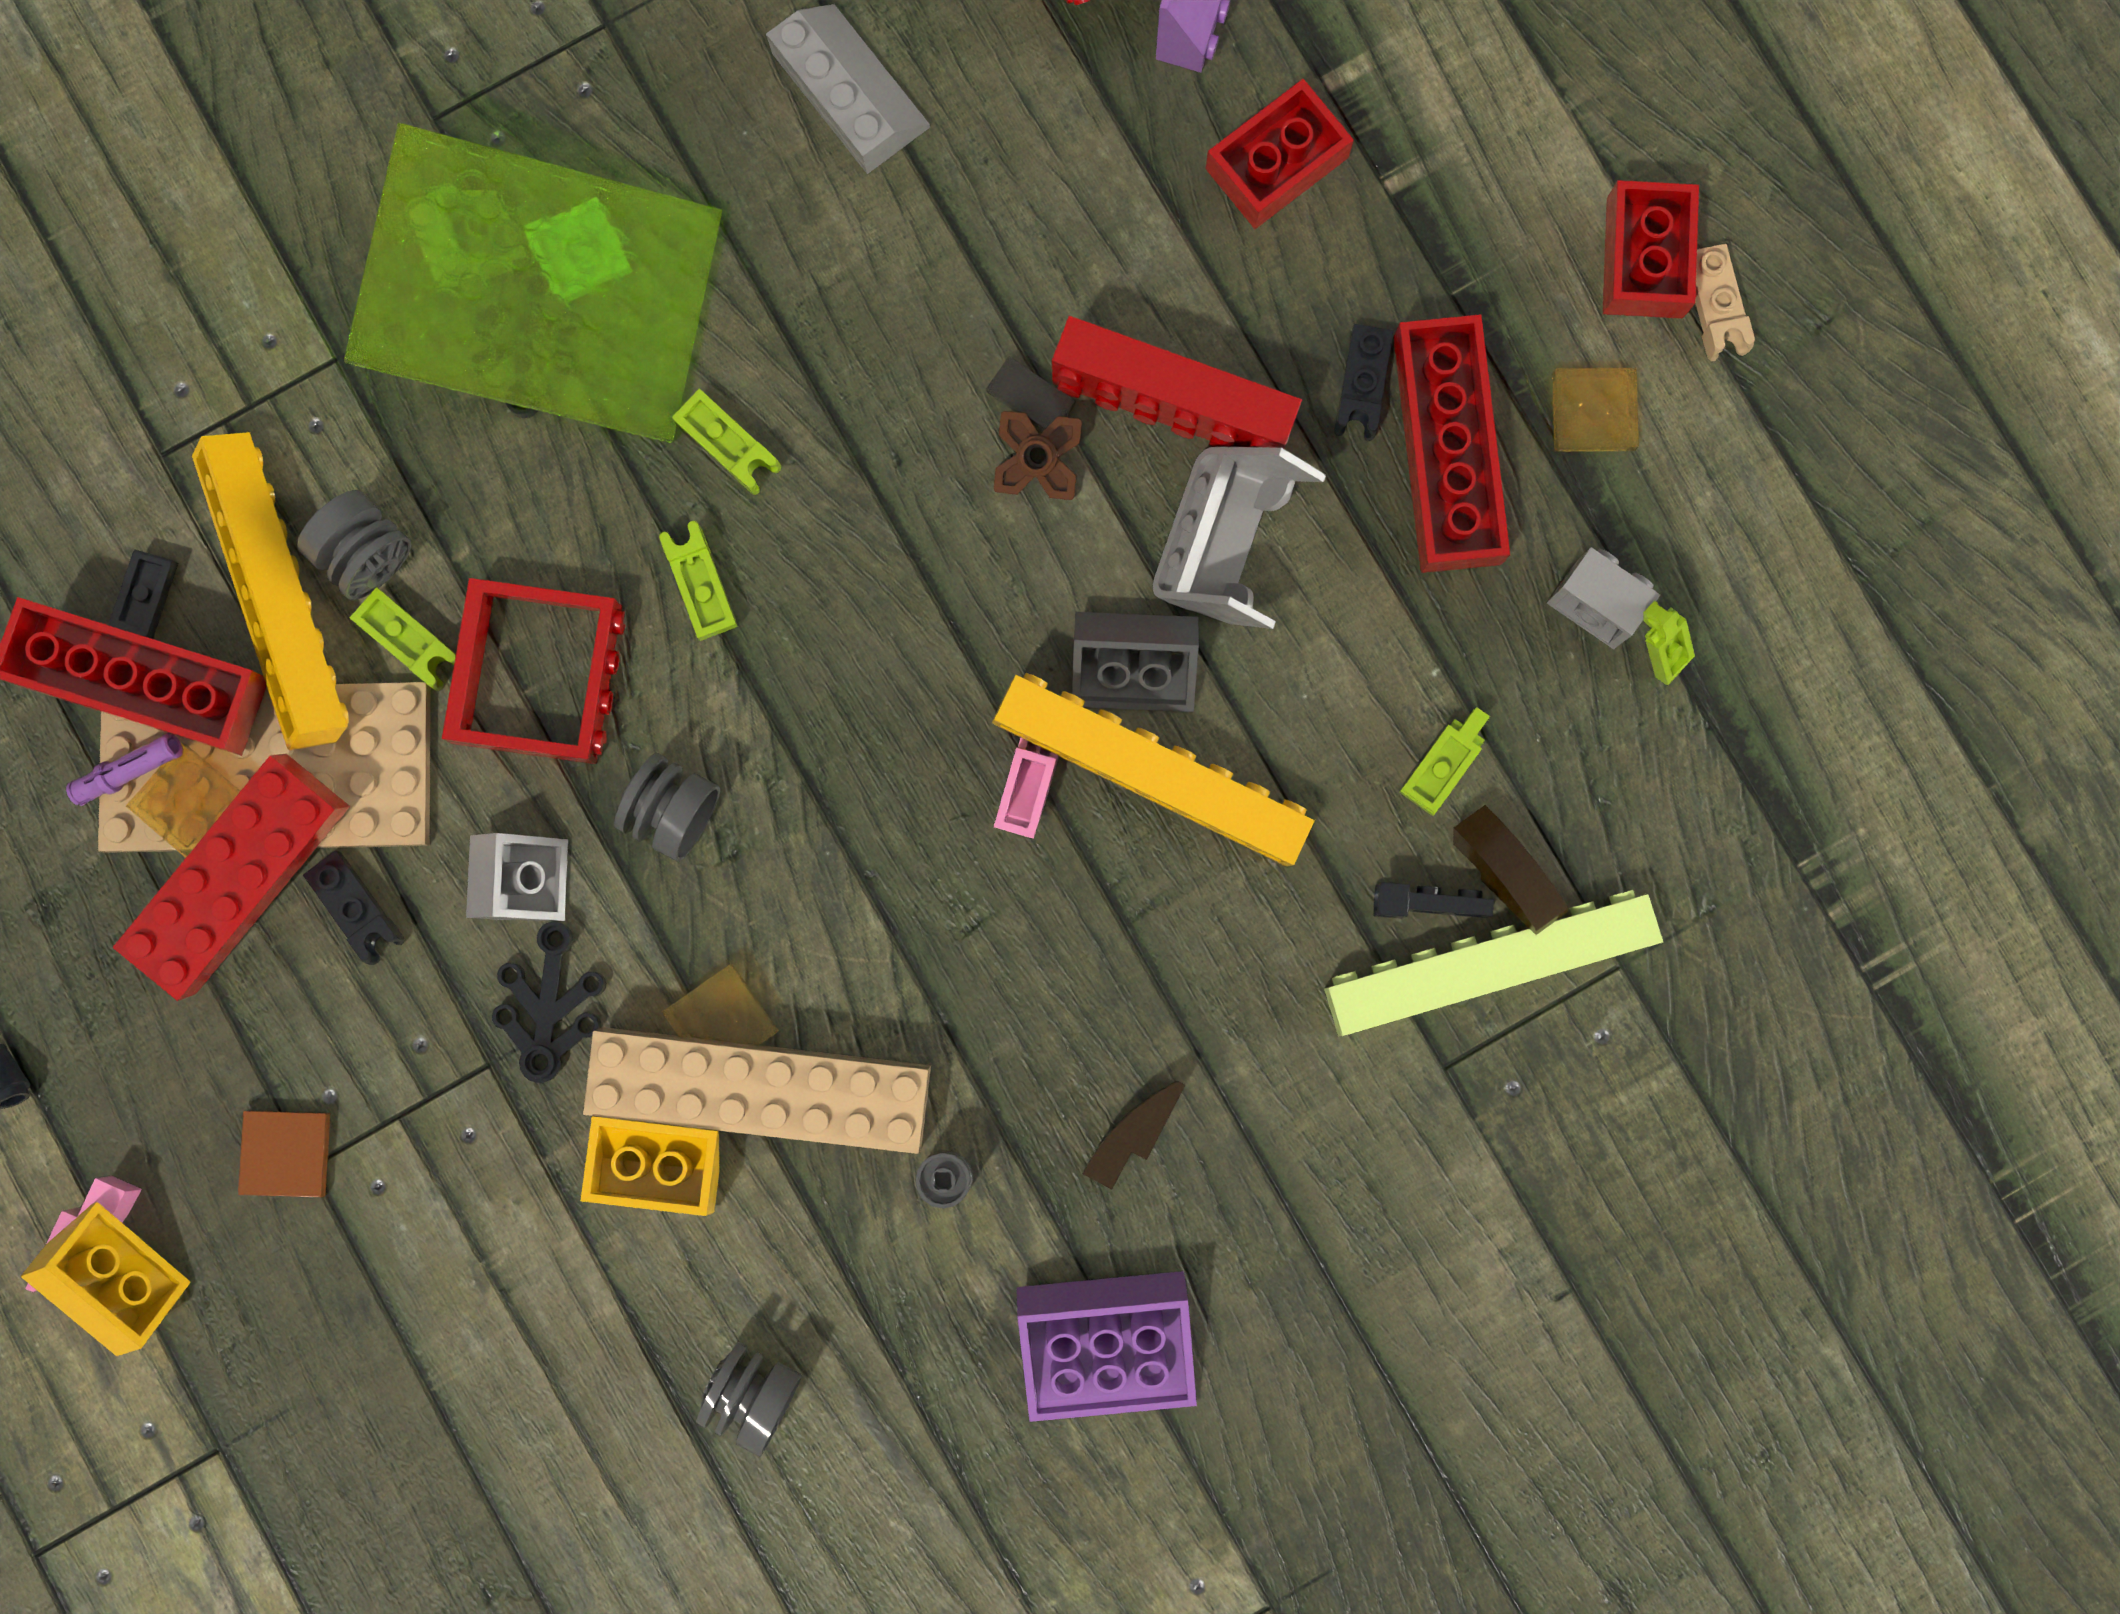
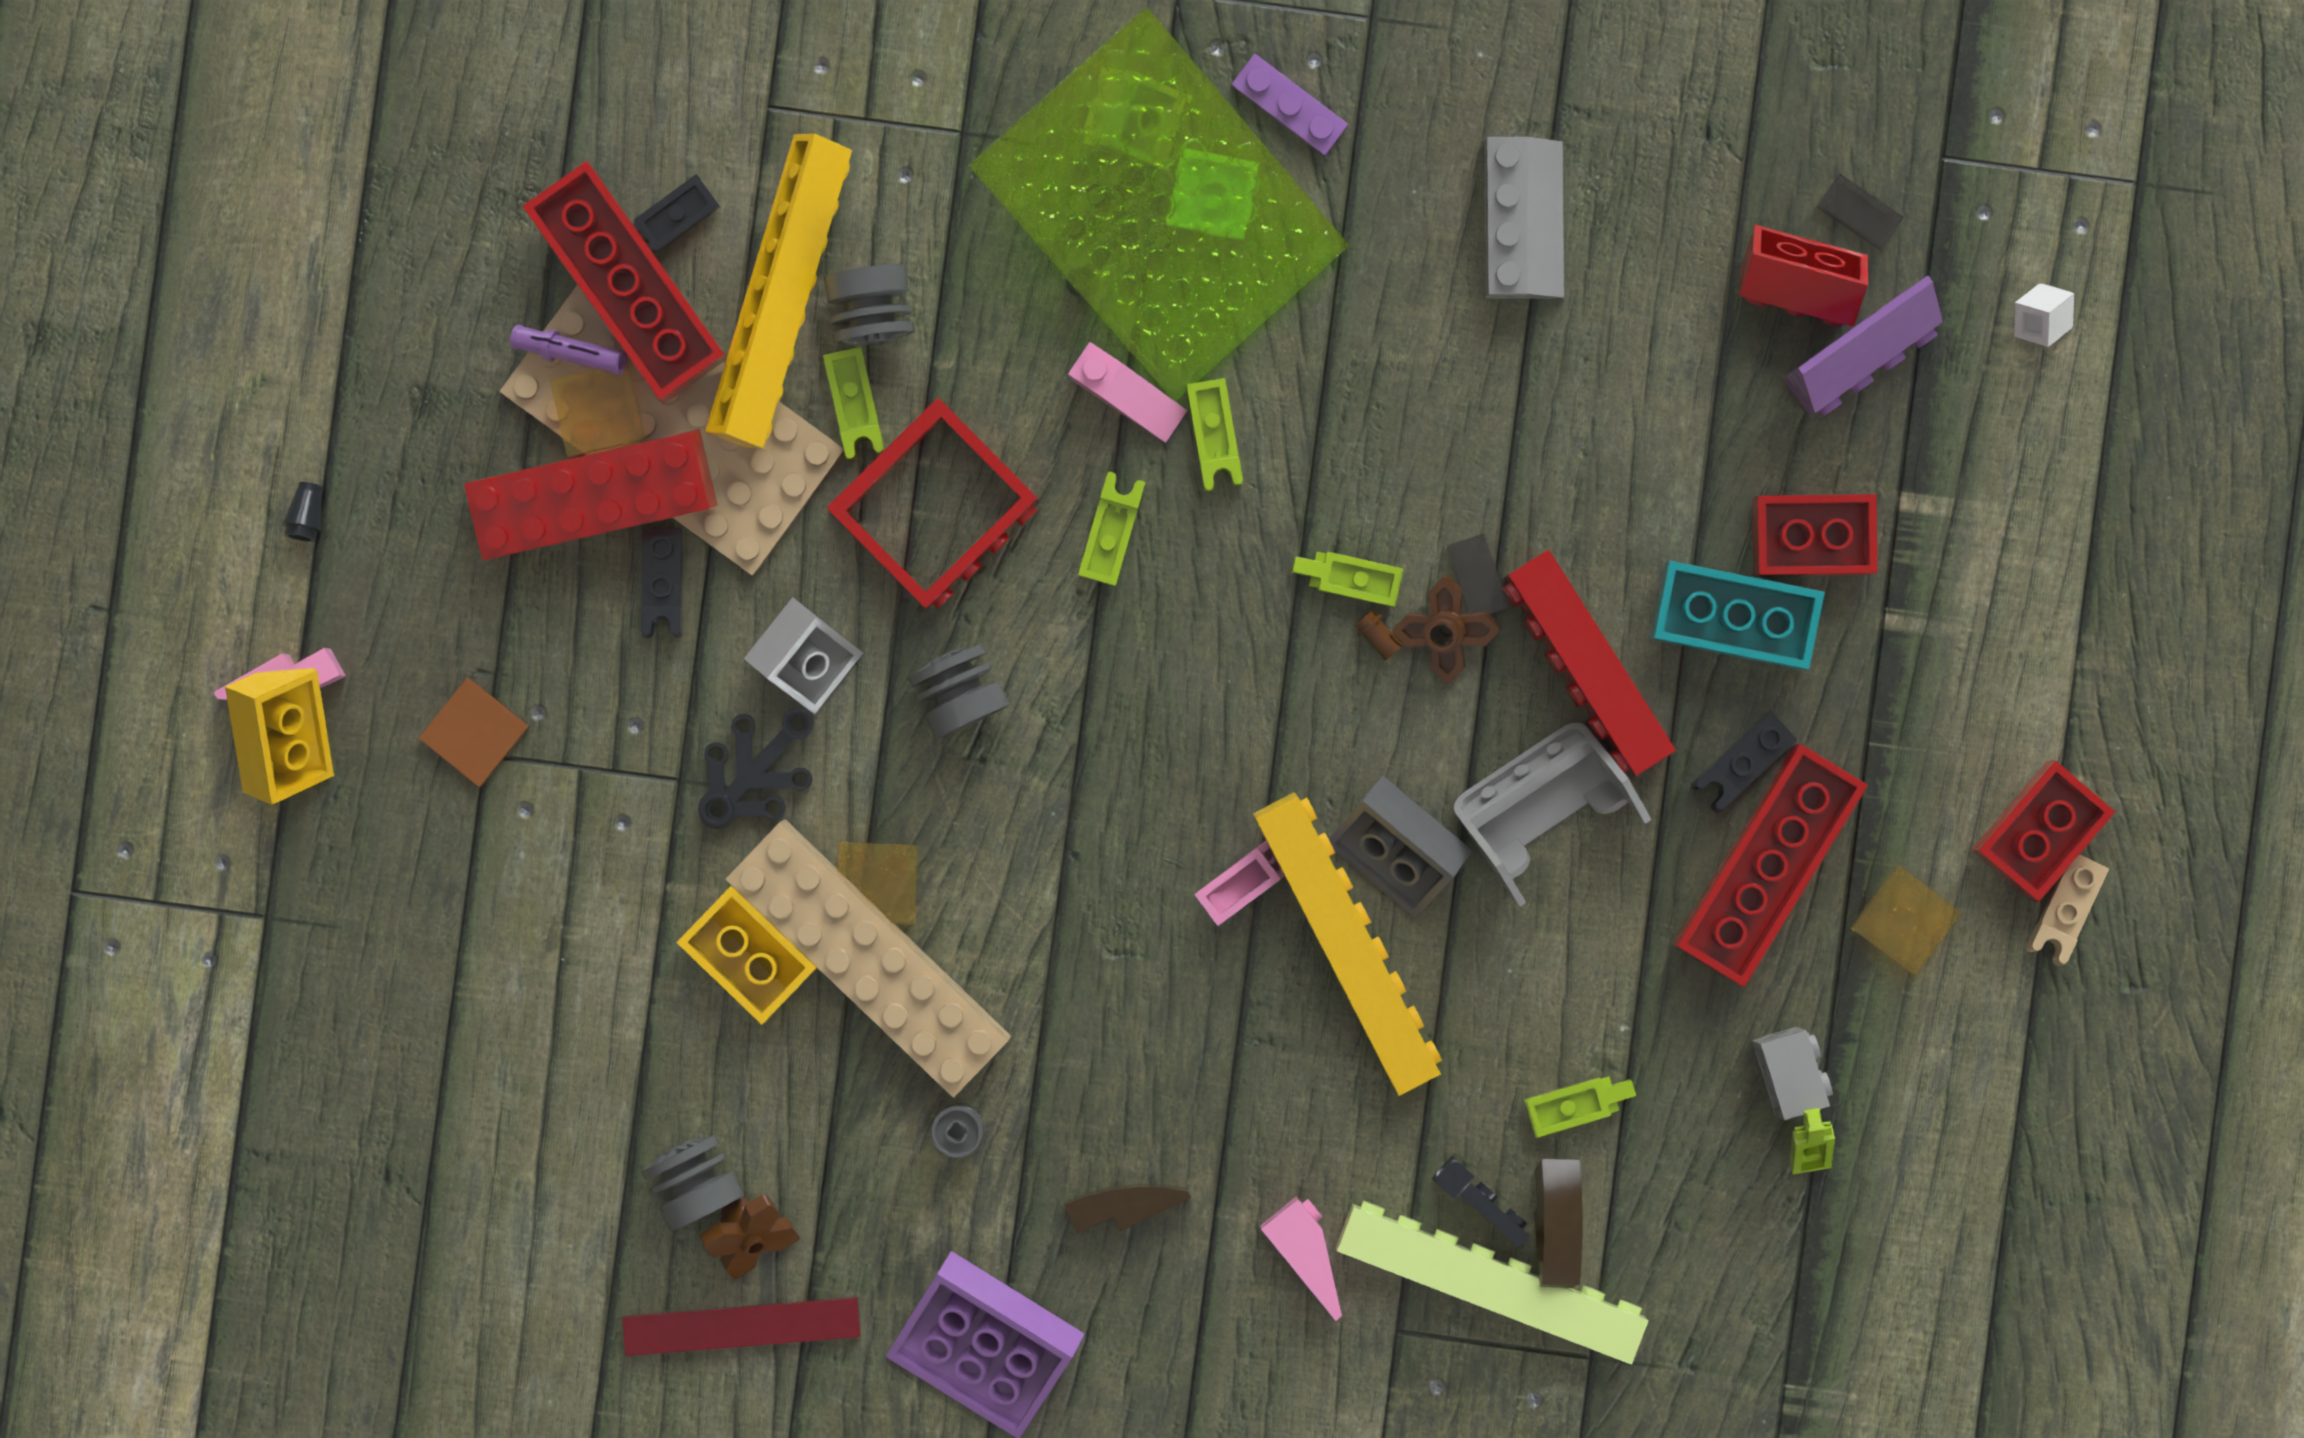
camera: 30 degrees right, 5 degrees up
none -> dark red tile [622,1297,861,1356]
none -> reddish brown plant [699,1194,800,1279]
none -> bright pink slope [1068,342,1187,443]
none -> medium lavender plate [1231,54,1348,157]
none -> bright pink slope [1260,1196,1342,1321]
none -> lime hinge [1291,551,1403,607]
none -> reddish brown pin [1354,610,1403,661]
none -> teal brick [1650,561,1825,670]

